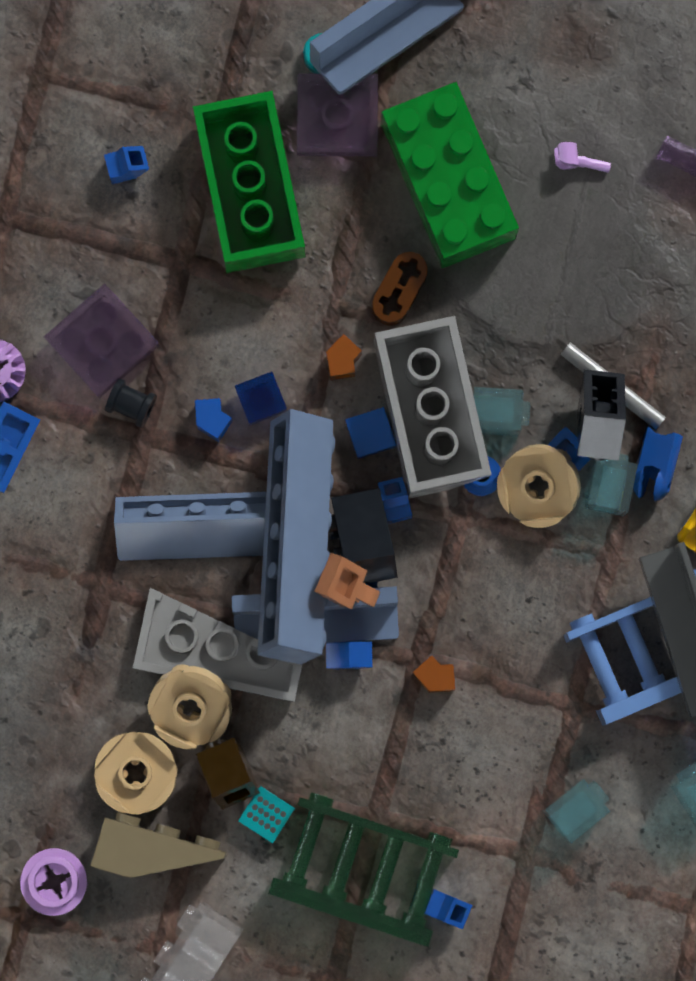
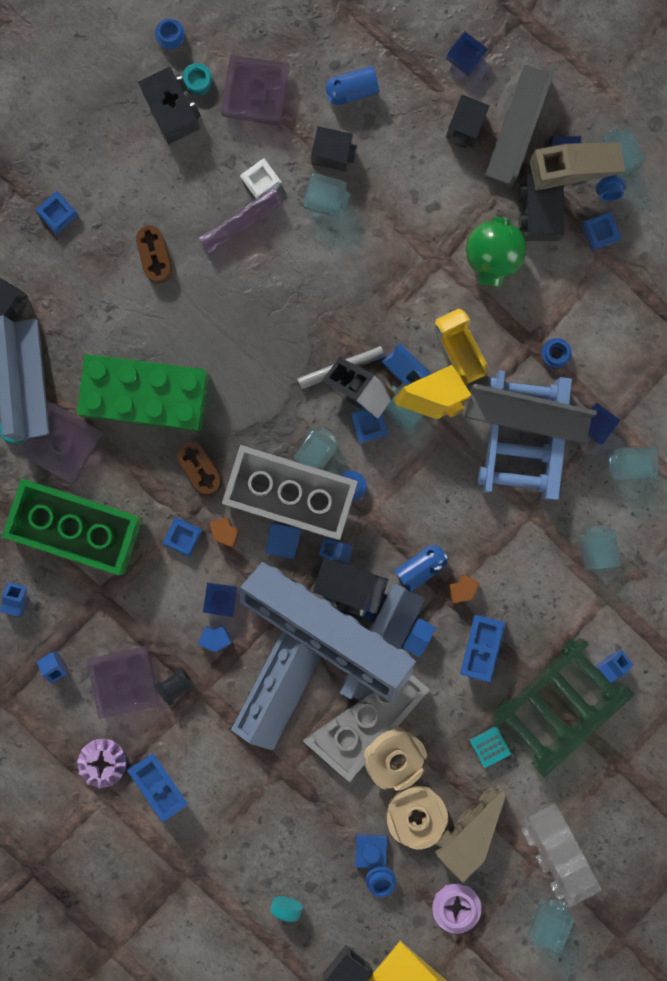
camera: 60 degrees left, 5 degrees up
dark brown brick [196,738,260,810] -> none
nougat plate [314,553,380,609] -> none
tan plate [497,444,581,528] -> none
lavender hand [554,142,611,173] -> none
none -> blue piece [37,650,67,684]
none -> reddish brown beam [136,225,172,284]
none -> blue tile [162,517,203,557]
none -> blue plate [355,834,387,868]
none -> blue plate [365,867,396,897]
none -> yellow slope [393,365,471,420]
none -> blue piece [394,545,448,593]
none -> blue hinge [460,615,507,682]

